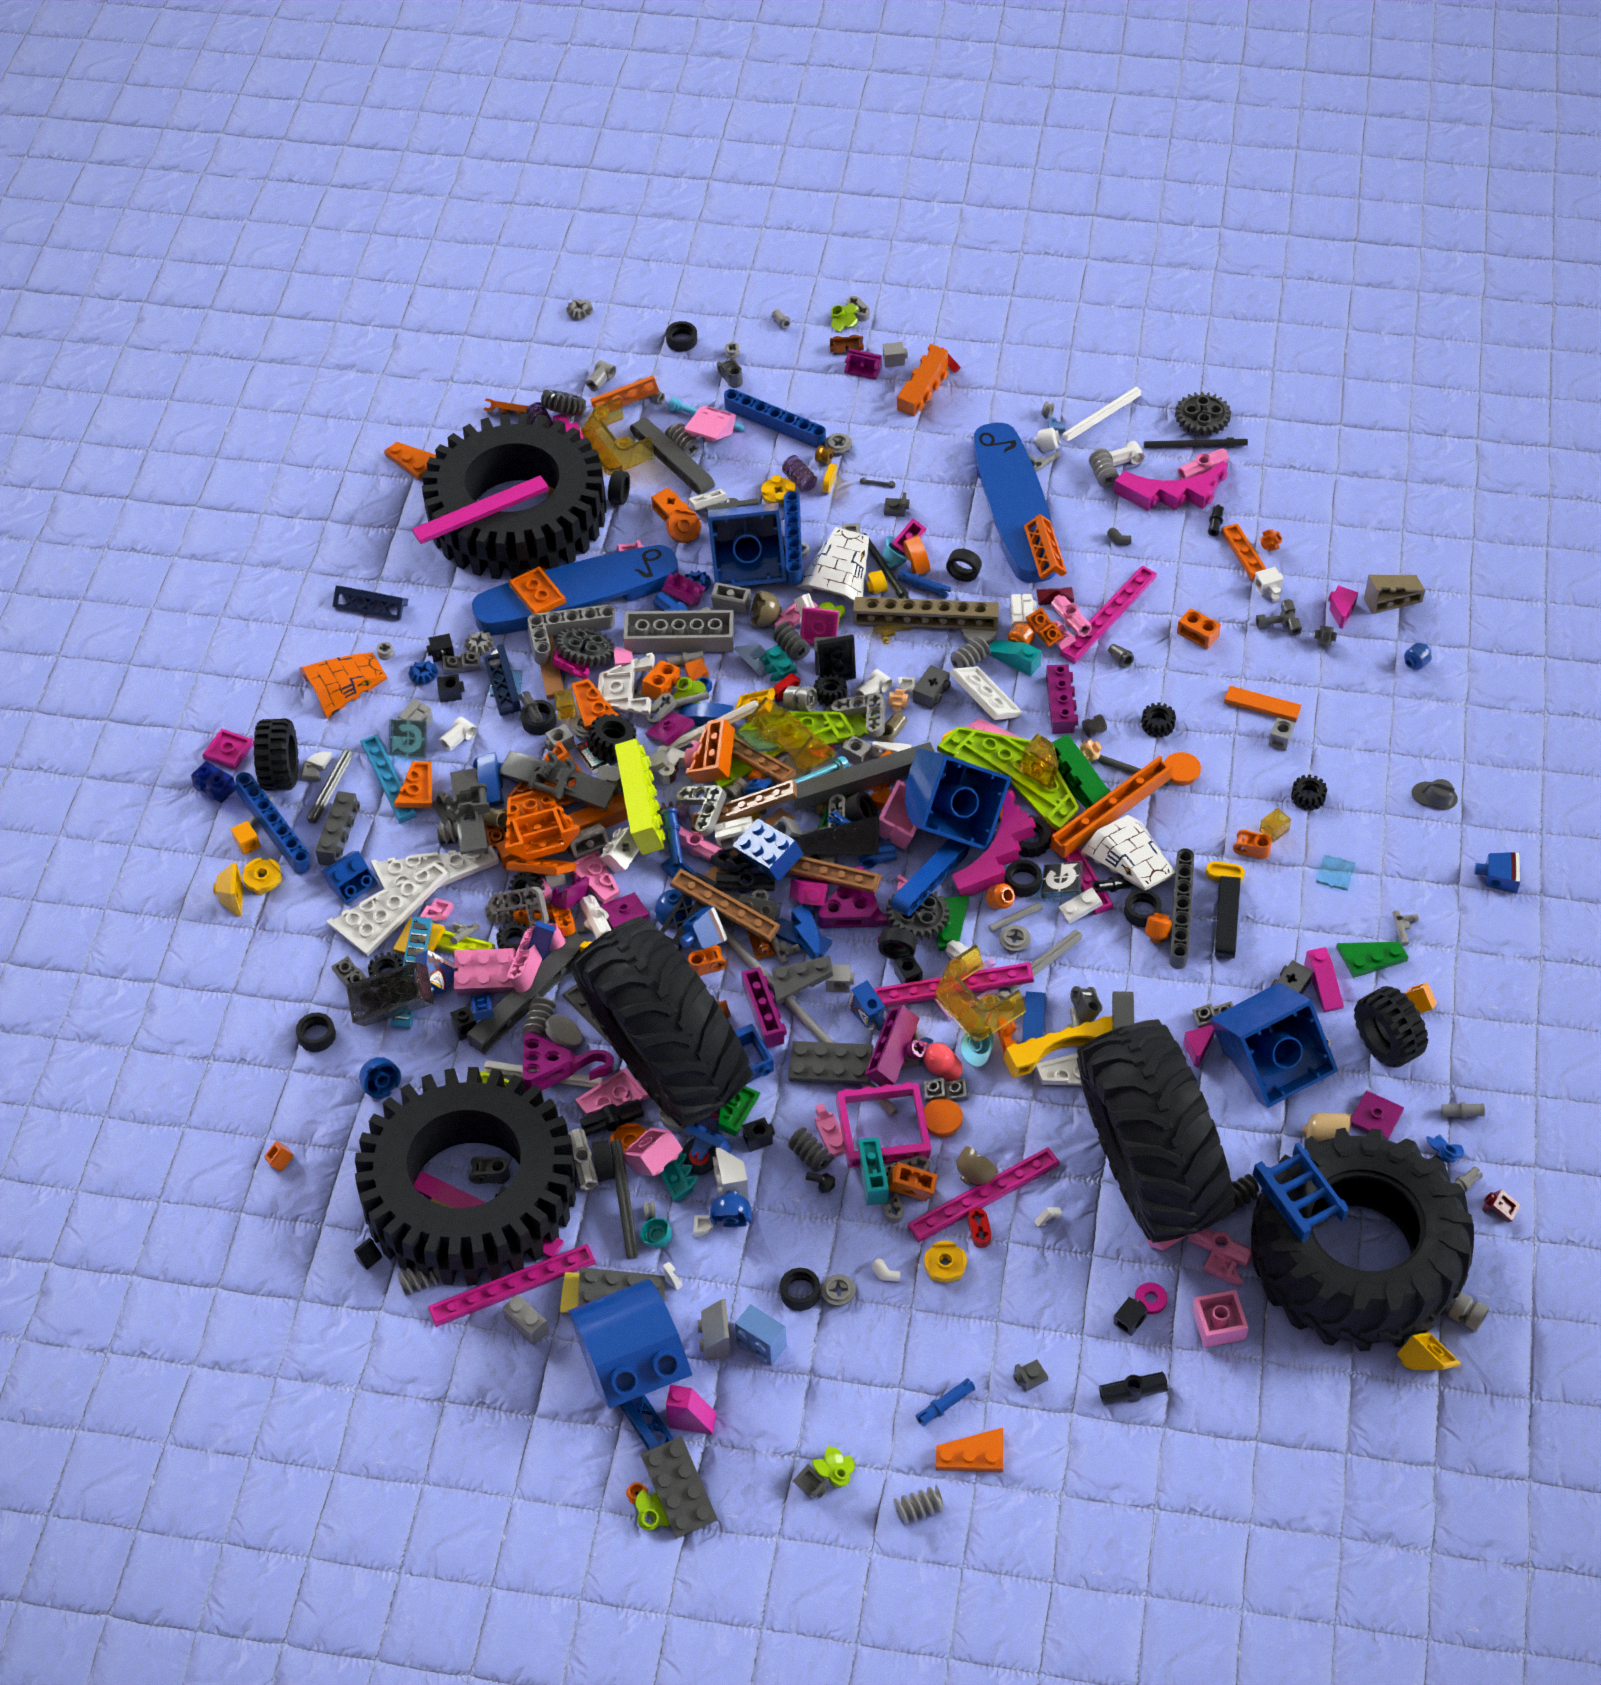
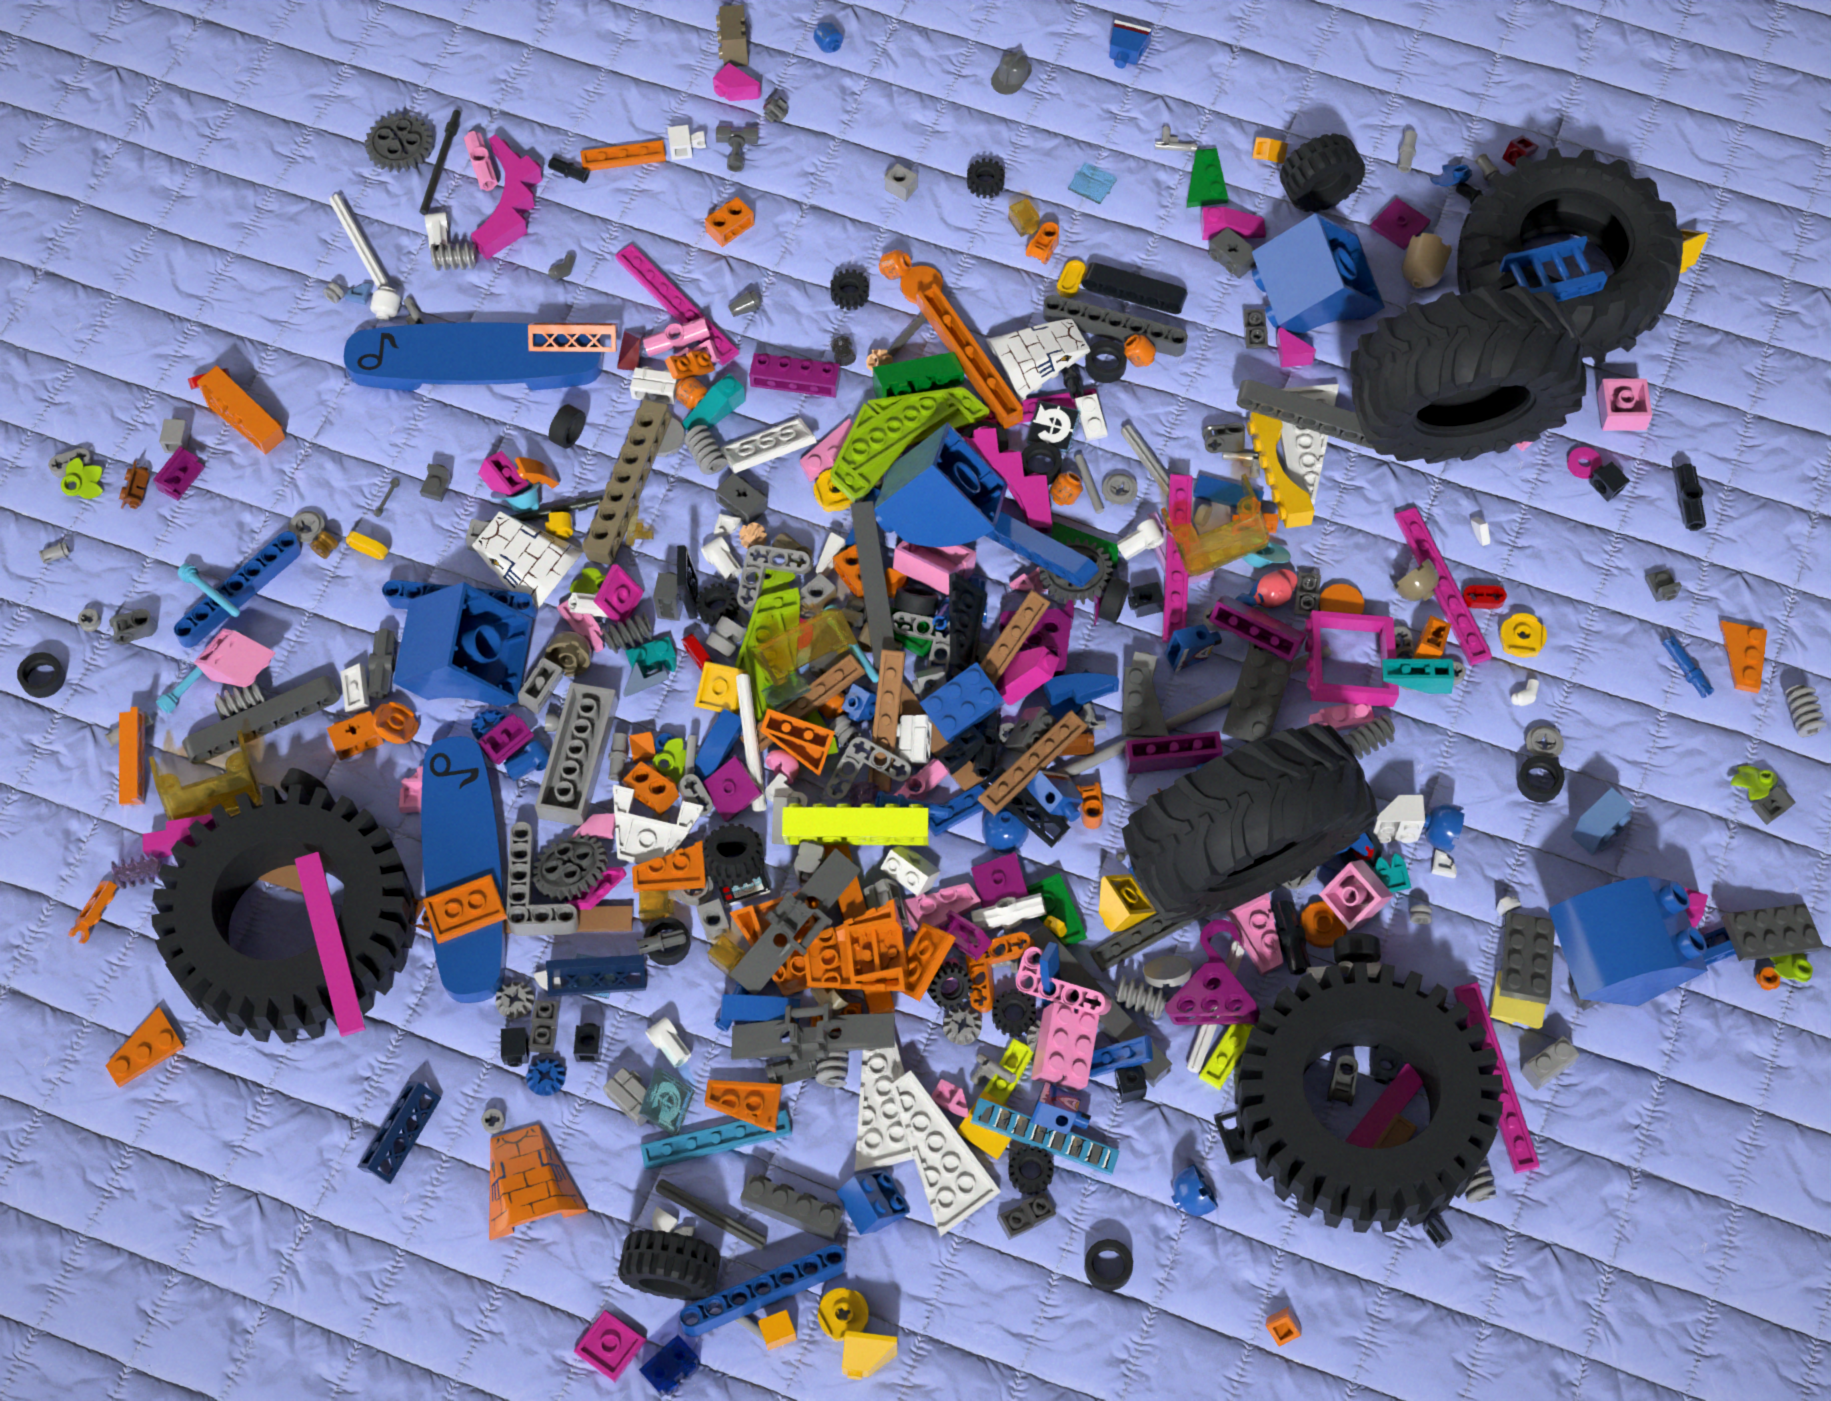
camera: 80 degrees left, 10 degrees up
clear smoke brick [346,962,434,1027] -> none
light grey beam [490,886,550,927] -> none
dark grey gear [540,389,586,416] -> none
light grey piece [586,360,616,391] -> none
dark grey axle [610,1140,639,1259] -> none
teal hair [640,1218,672,1249] -> none
light grey slope [697,1299,731,1360] -> none
yellow plate [761,475,796,505] -> none
clear purple piece [782,455,818,492] -> none
black plate [806,1172,835,1193] -> none
blue pin [898,569,951,598] -> none
magenta bush [906,1039,926,1060] -> none
clear yellow slope [1019,734,1059,790] -> none
orange tile [1224,686,1302,722] -> none
orange gear [1260,529,1282,552] -> none
none -> medium azure piece [178,563,240,617]
none -> clear yellow brick [707,935,746,979]
none -> orange head [879,249,912,280]

